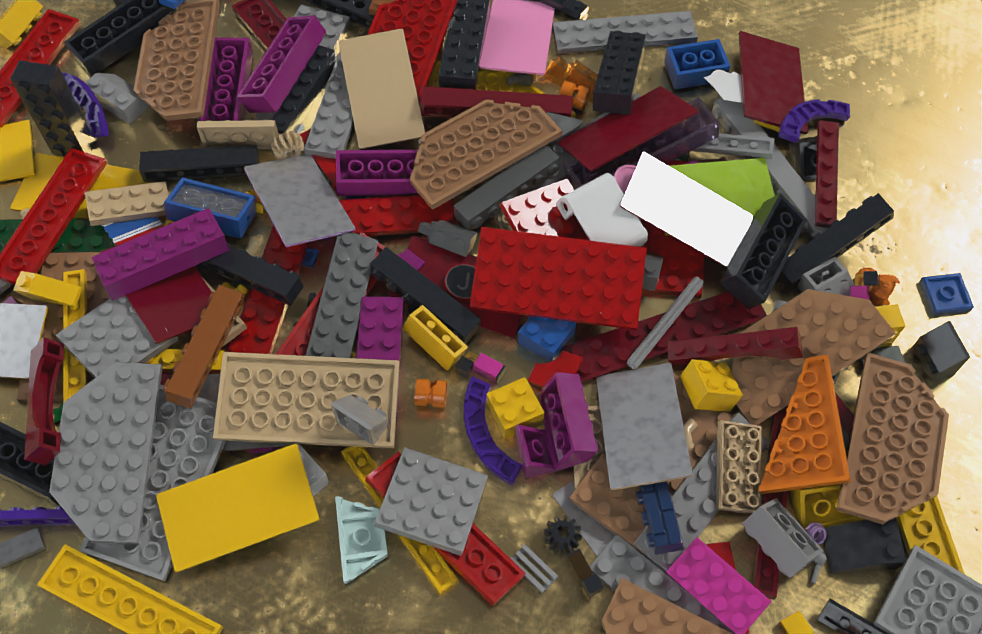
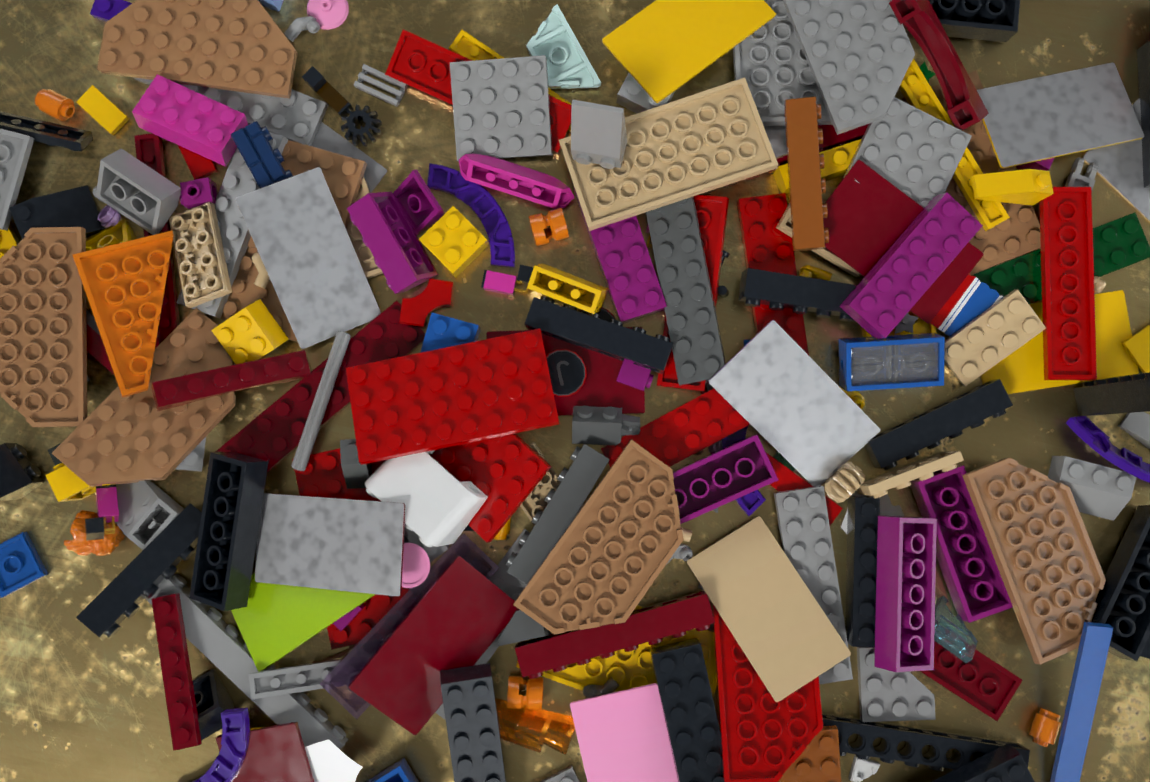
camera: 155 degrees right, 25 degrees up
none -> magenta brick [179,177,218,210]
none -> dark pink brick [458,154,574,209]
none -> clear light blue wing [934,596,978,663]

